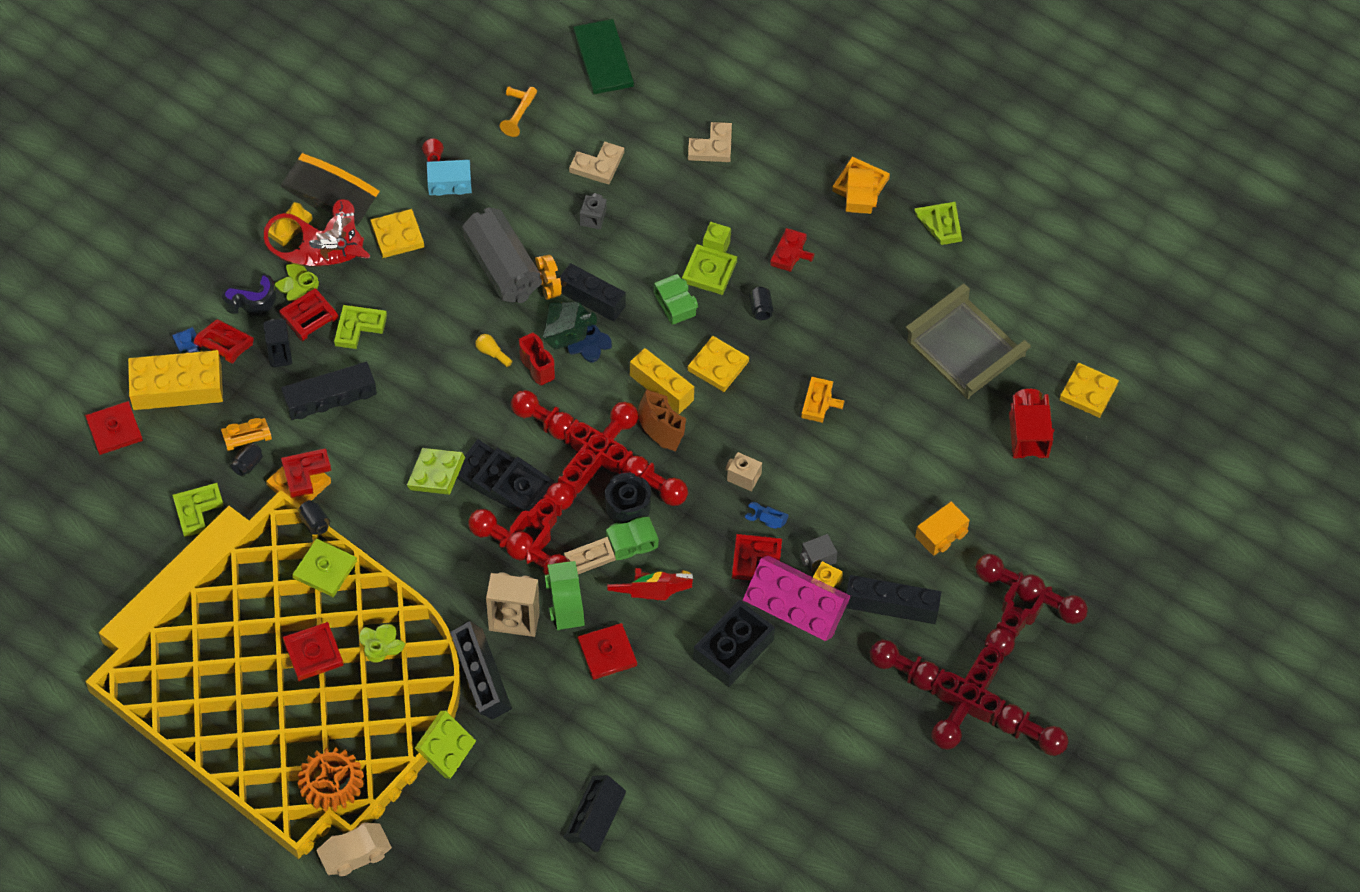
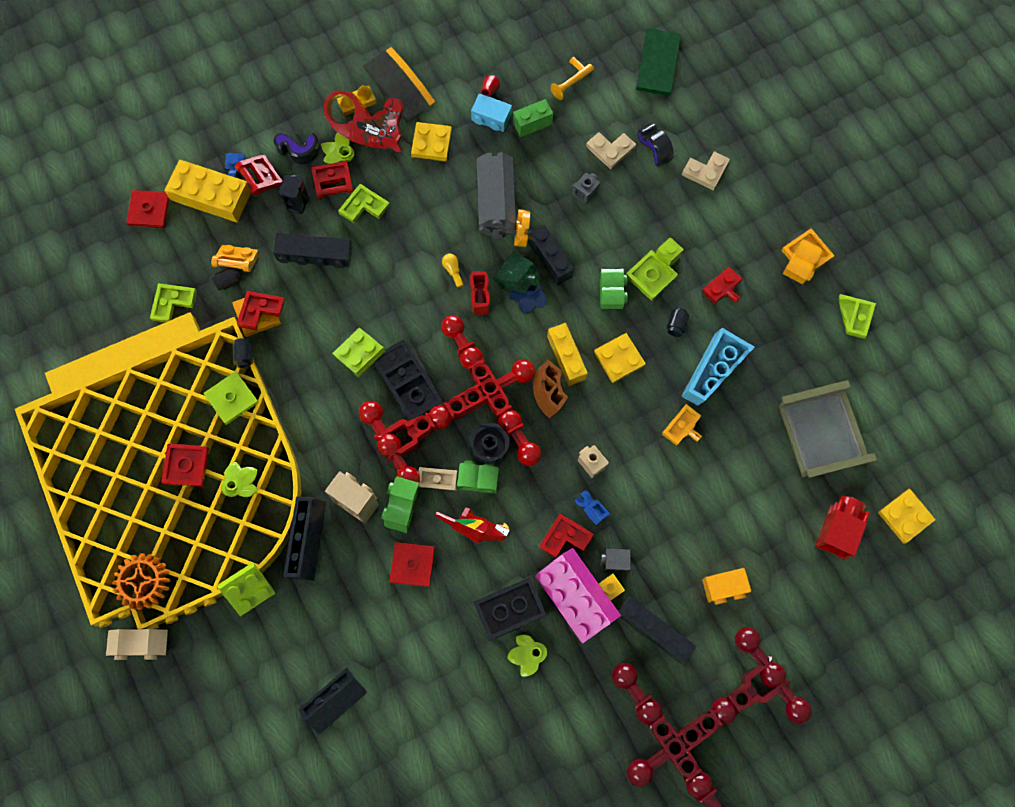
camera: 25 degrees right, 15 degrees up
none -> lime plate [507,635,547,677]
none -> bright green brick [513,99,553,137]
none -> black animal [638,123,674,167]
none -> medium azure wedge [682,328,754,406]

